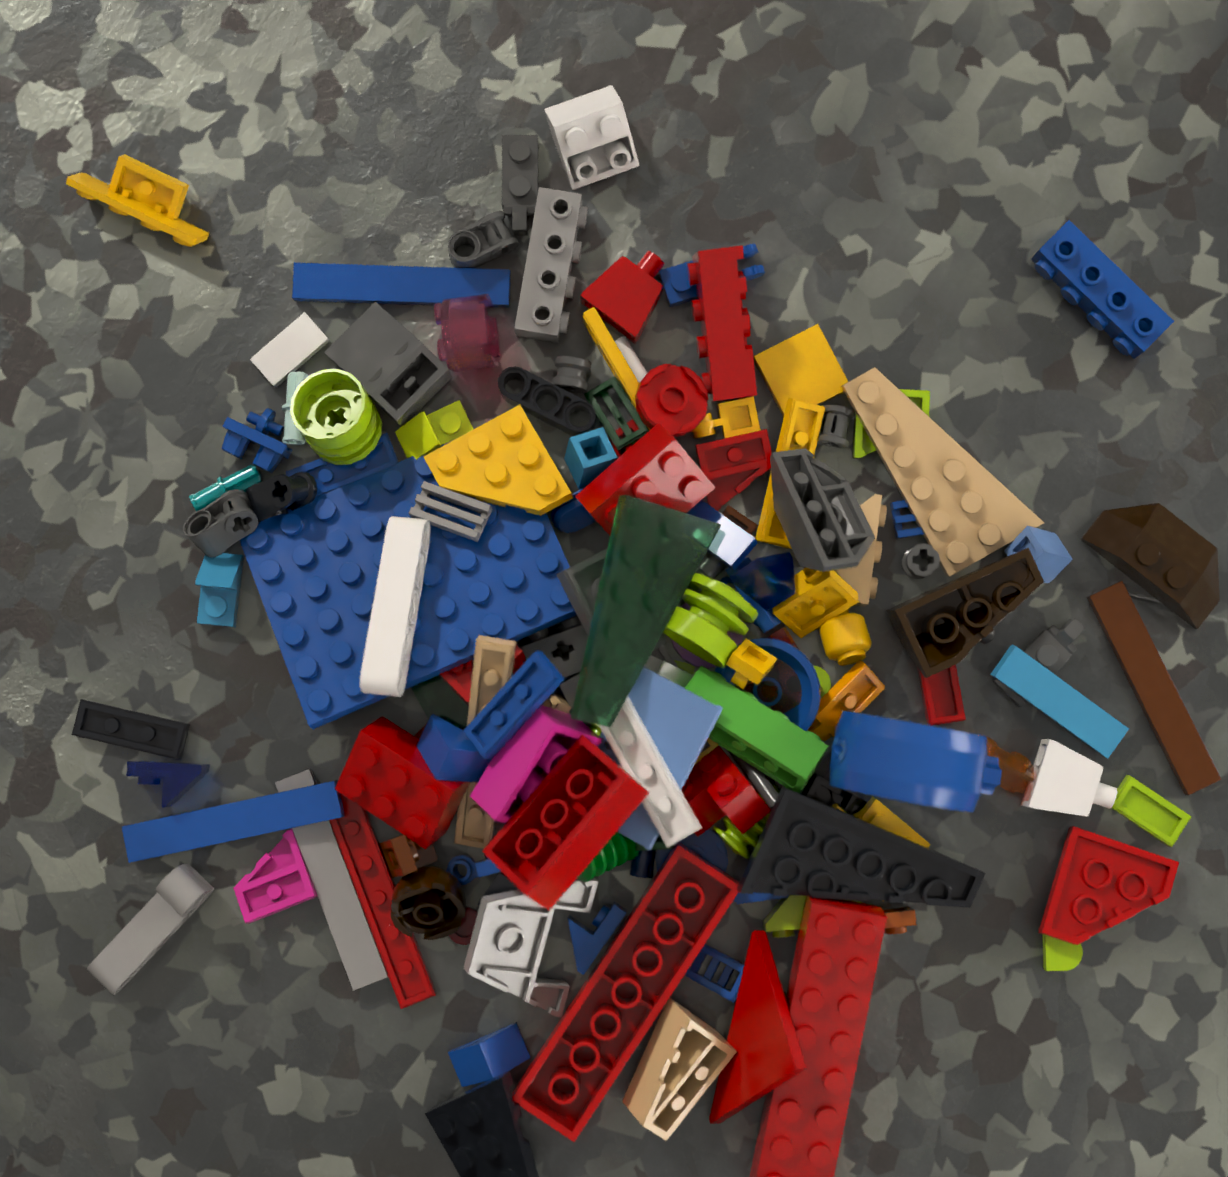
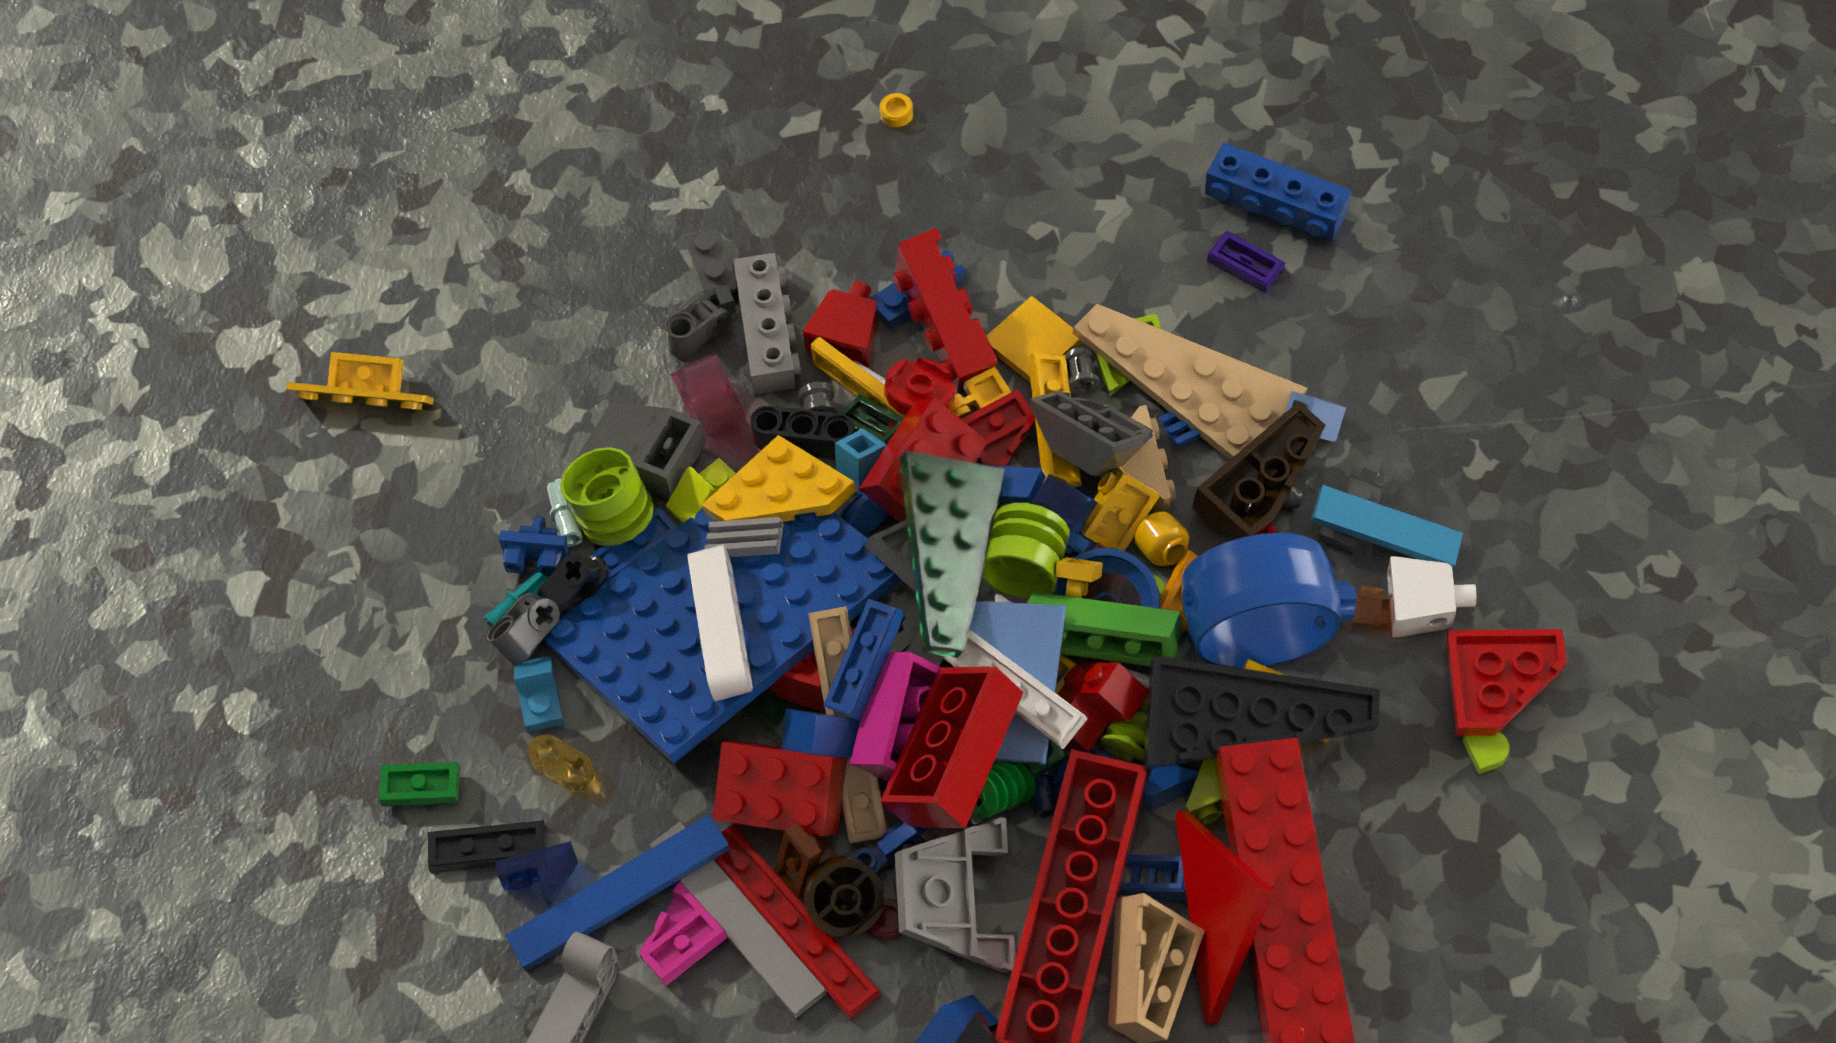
camera: 15 degrees left, 25 degrees down
white tile [250,312,330,388] -> none
blue tile [292,263,511,308] -> none
white slope [544,85,640,190] -> none
blue slope [568,901,627,975] -> none
dark orange plate [882,907,917,934] -> none
dark grey bush [901,543,940,580] -> none
dark brown wedge [1080,503,1220,629] -> none
reddish brown tile [1087,581,1222,795] -> none
lime tile [1111,775,1192,847] -> none
none -> green plate [379,762,460,806]
none -> clear yellow beam [528,734,595,791]
none -> yellow tile [879,93,913,127]
none -> dark purple tile [1207,230,1286,293]

